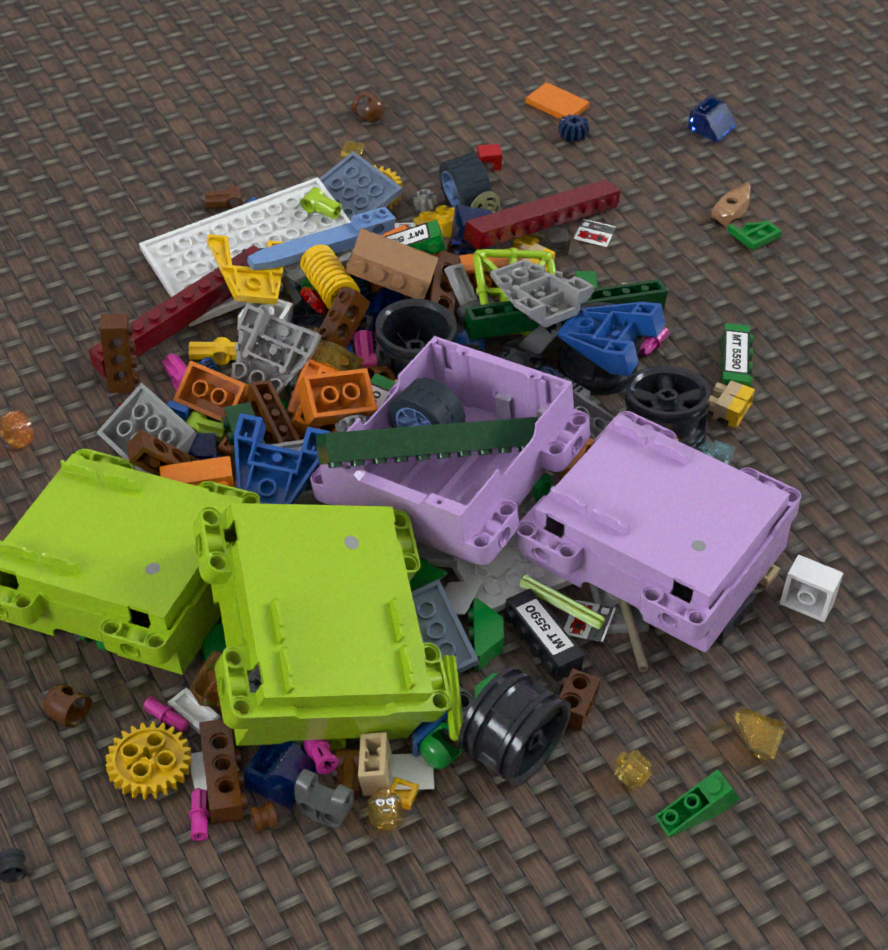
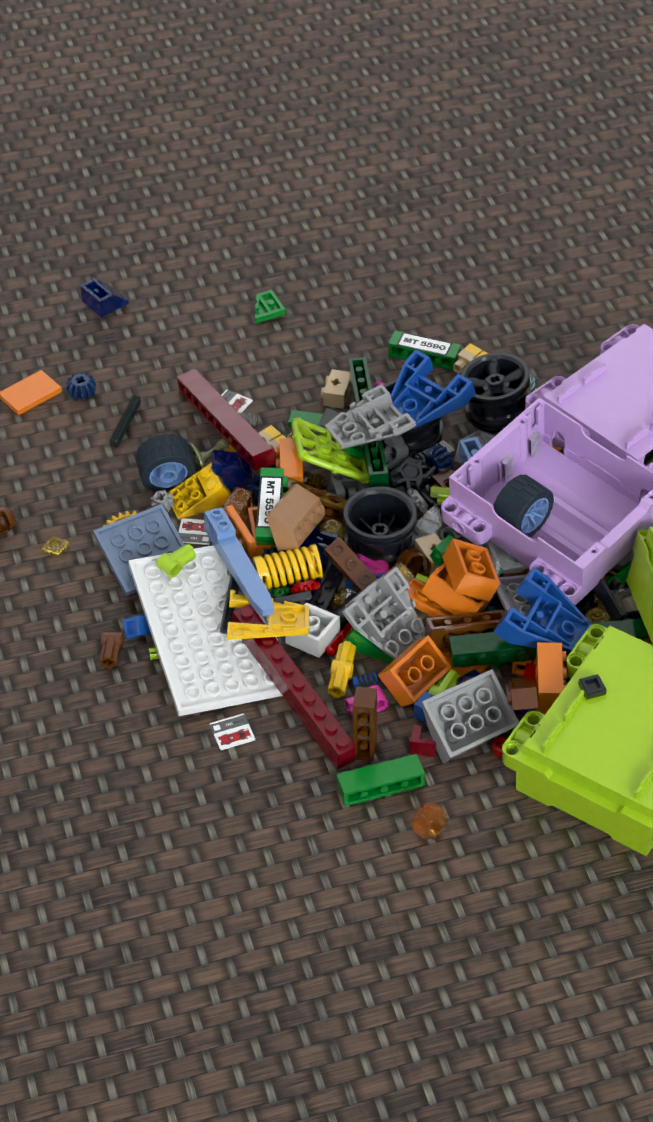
camera: 75 degrees left, 0 degrees up
dark green brick [316,417,538,469] -> none
light grey tile [444,263,478,306] -> none
red panel [477,144,502,171] -> none
medium nougat piece [710,182,750,226] -> none
none -> black axle [109,395,141,447]
none -> sticker [210,714,255,750]
none -> green brick [337,754,425,806]
none -> black tile [578,674,607,700]

